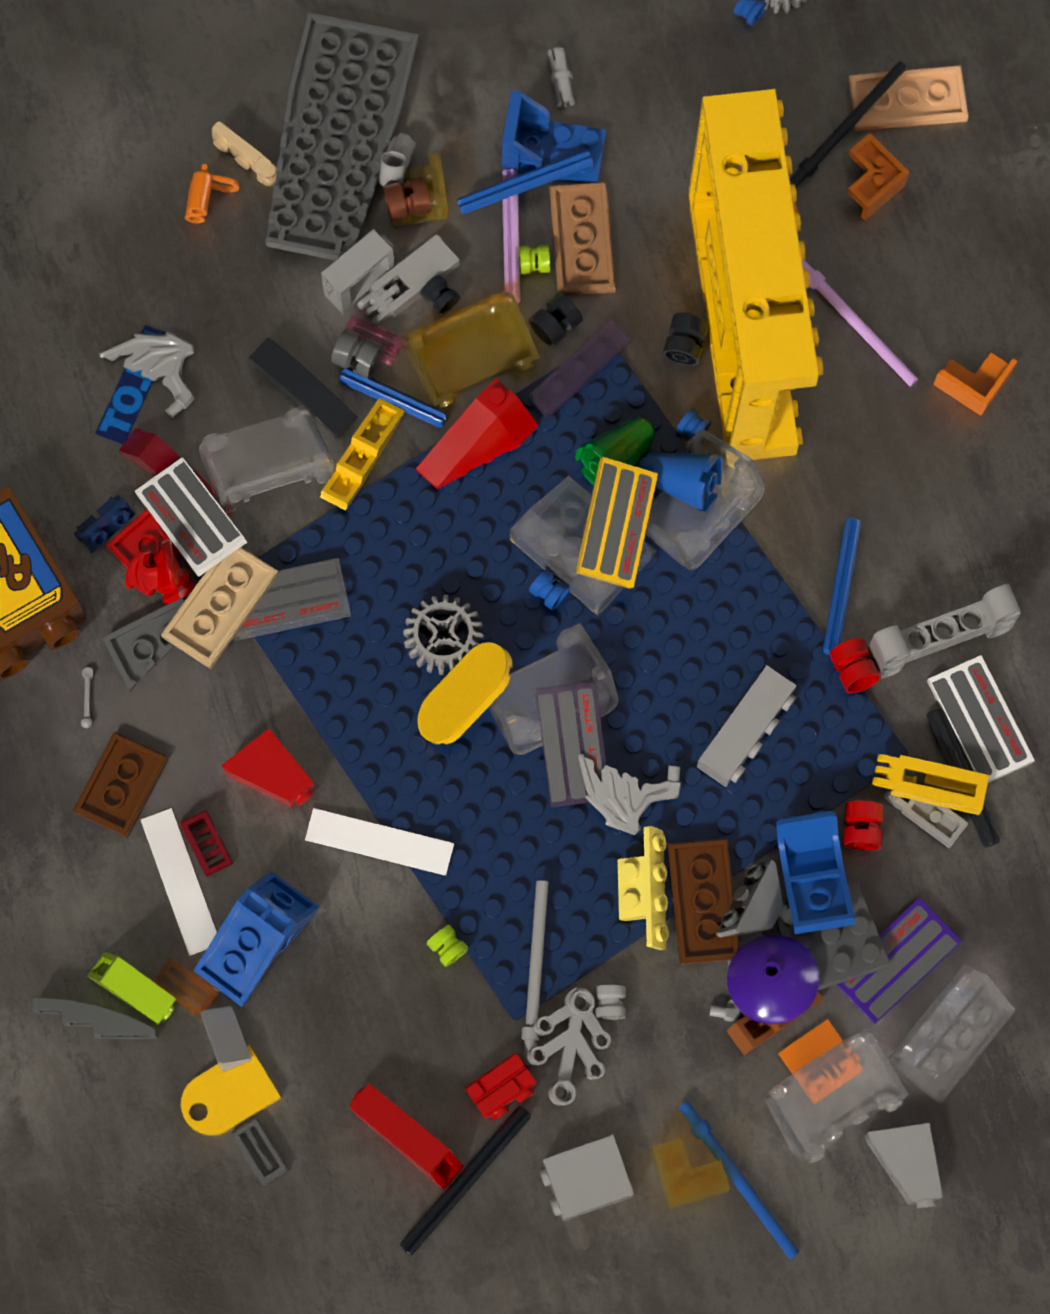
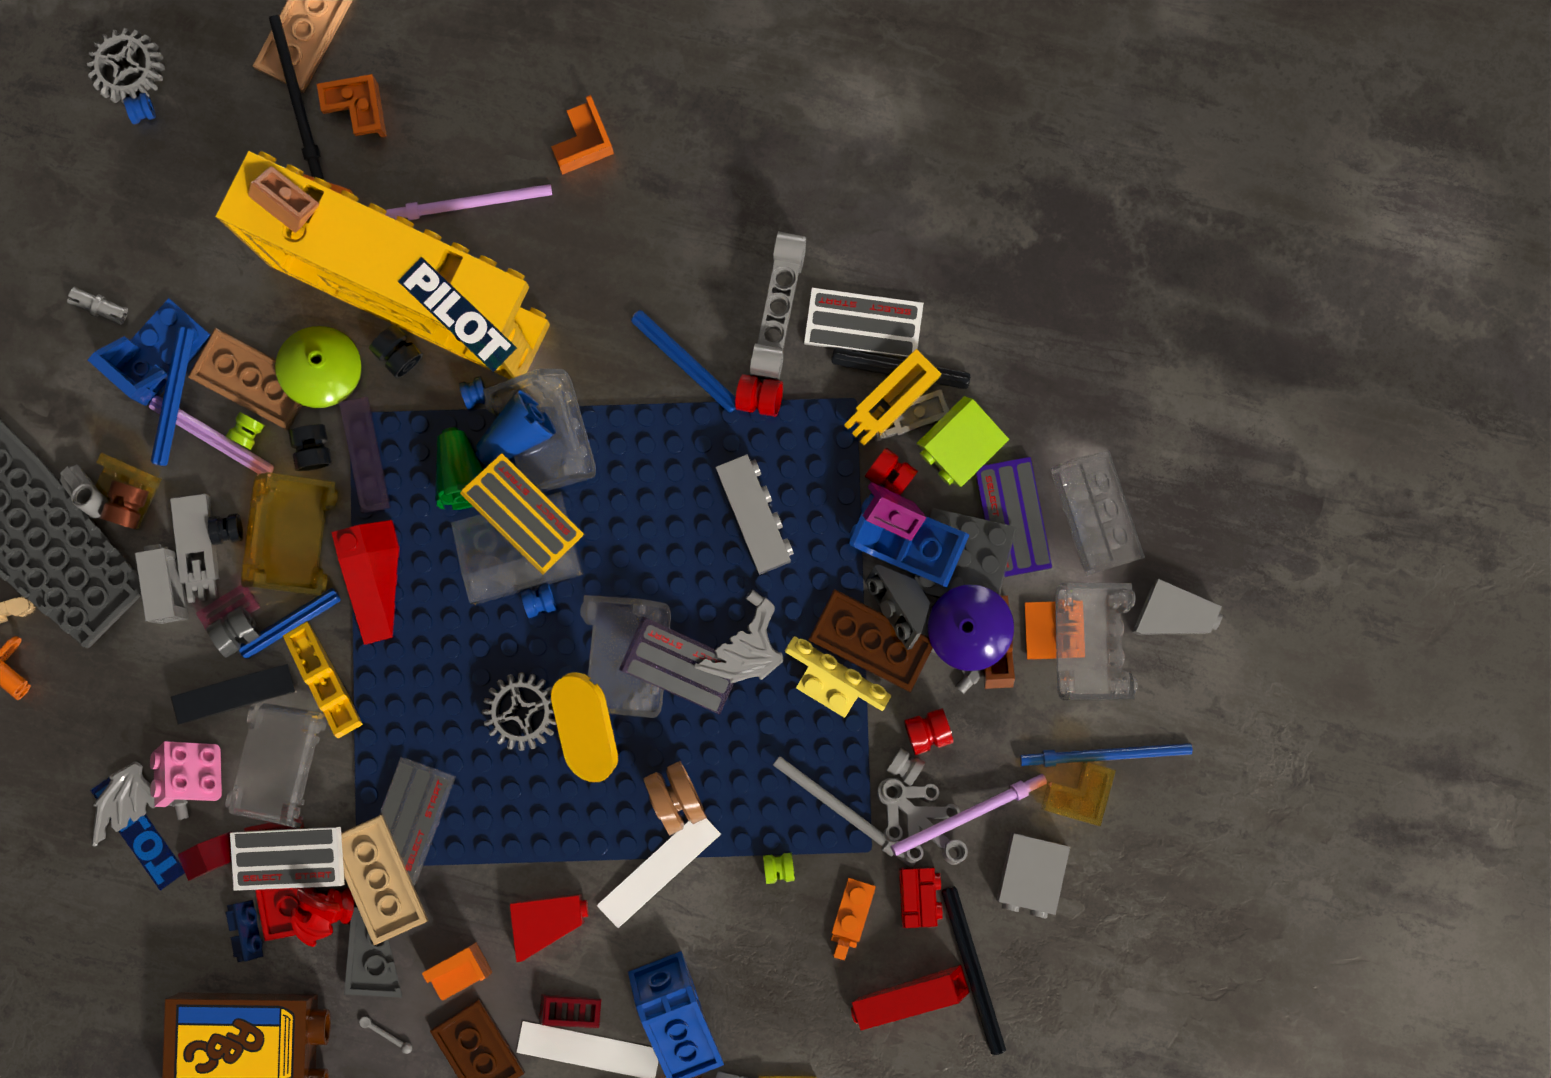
camera: 55 degrees left, 10 degrees up
none -> bright pink bracket [150,741,222,807]
none -> nougat slope [248,166,319,233]
none -> lime dish [275,326,362,408]
none -> sticker [398,257,517,372]
none -> orange panel [422,942,493,1000]
none -> medium nougat wheel [643,761,707,835]
none -> orange hinge [831,877,876,961]
none -> magenta panel [862,482,927,541]
none -> lavender bar [891,774,1047,856]
none -> red wheel [904,708,954,755]
none -> lime brick [916,396,1009,487]

